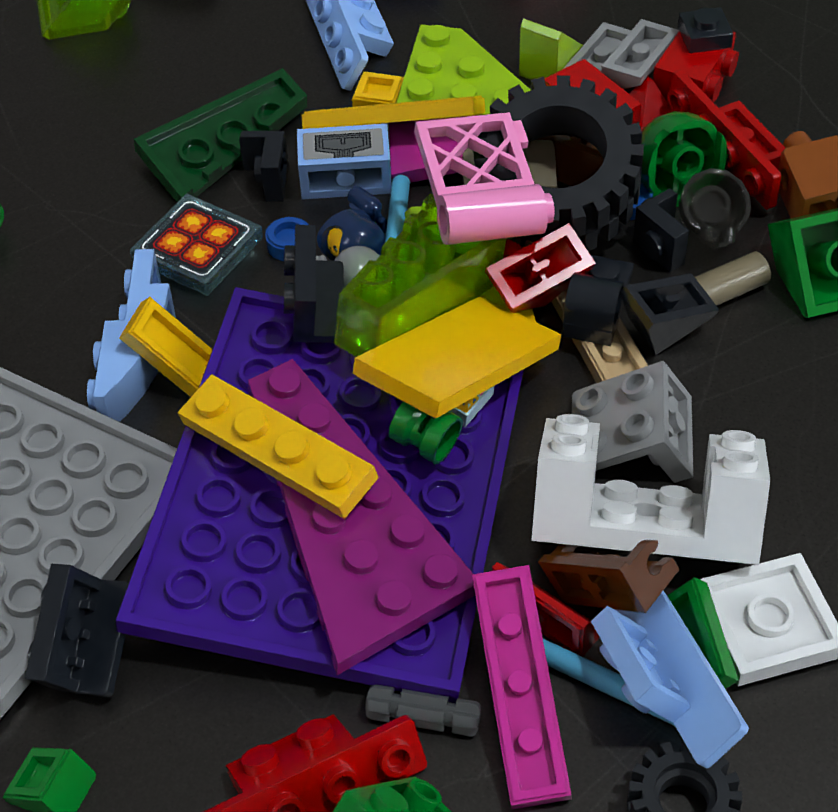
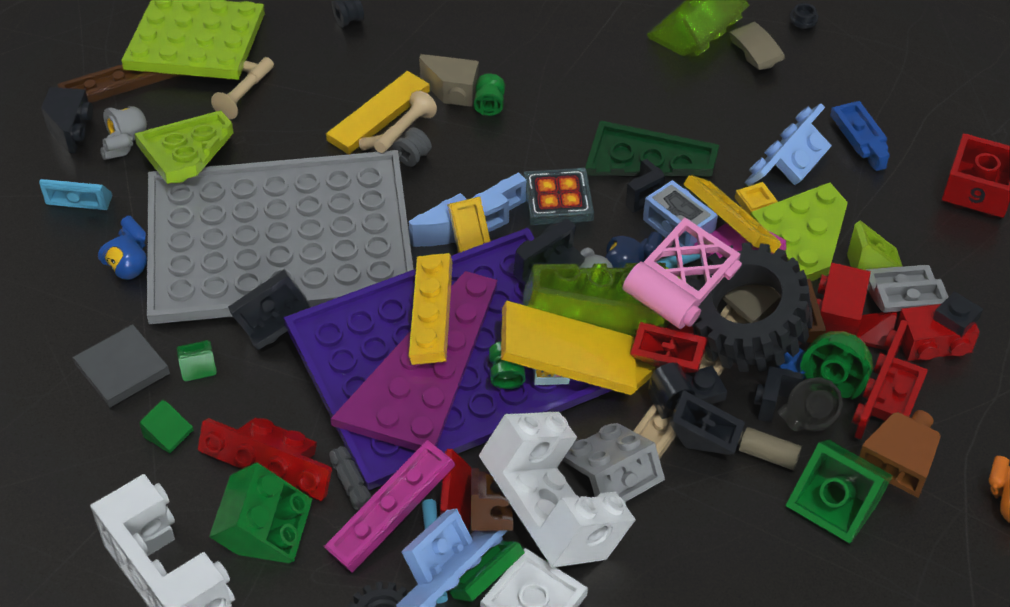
camera: 50 degrees right, 0 degrees up
blue tile [265,217,309,261] -> none

